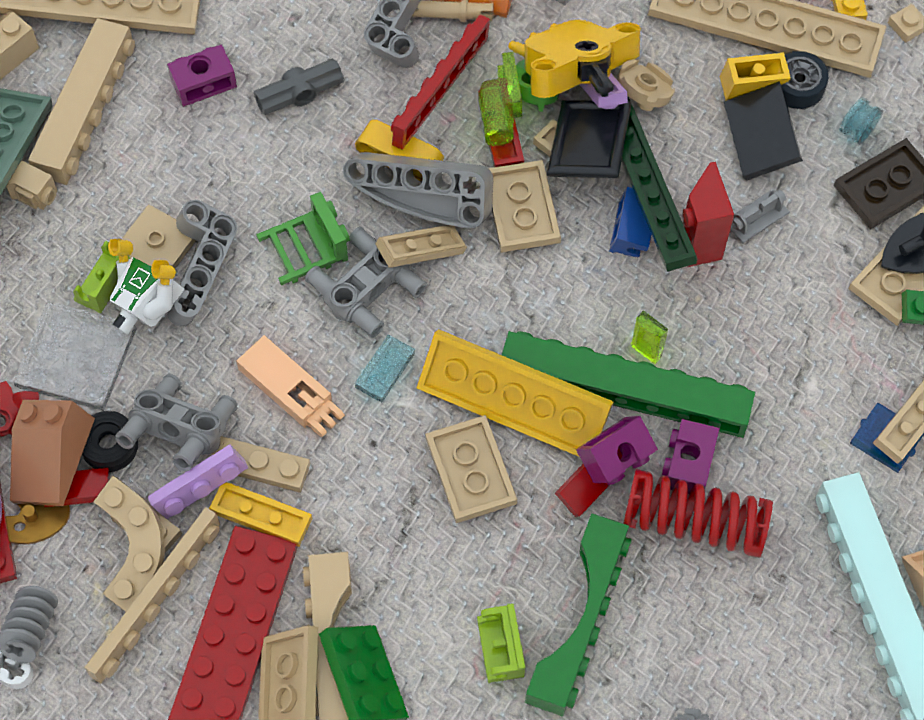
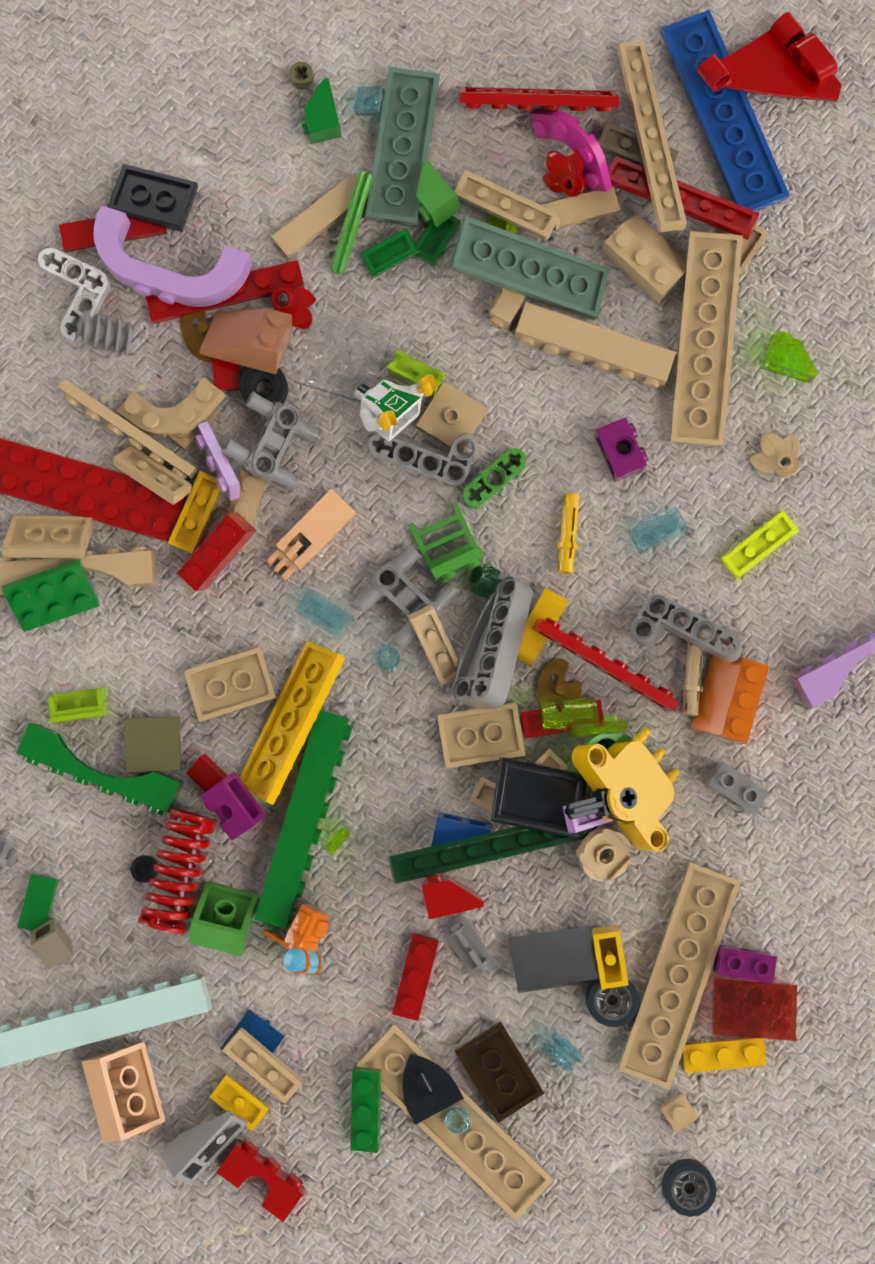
camera: 90 degrees right, 20 degrees up
dark grey piece [253,58,344,115] -> none
magenta brick [661,419,719,494] -> none
none -> green tile [17,874,59,931]
none -> dark tan brick [31,918,73,969]
none -> tan plate [113,445,192,505]
none -> olive tile [125,716,182,773]
none -> black tile [130,855,158,883]
none -> red brick [177,512,257,592]
none -> bright green slope [189,882,259,956]
none -> orange piece [262,904,330,976]
none -> clear light blue bush [376,646,400,671]
none -> red plate [392,933,439,1021]
none -> bright green beam [463,448,526,509]
none -> clear green gear [469,564,502,599]
none -> tan plate [469,776,496,812]
none -> pearl gold piece [537,659,582,709]
none -> yellow pin [557,493,580,574]
none -> clear light blue plate [628,506,689,555]

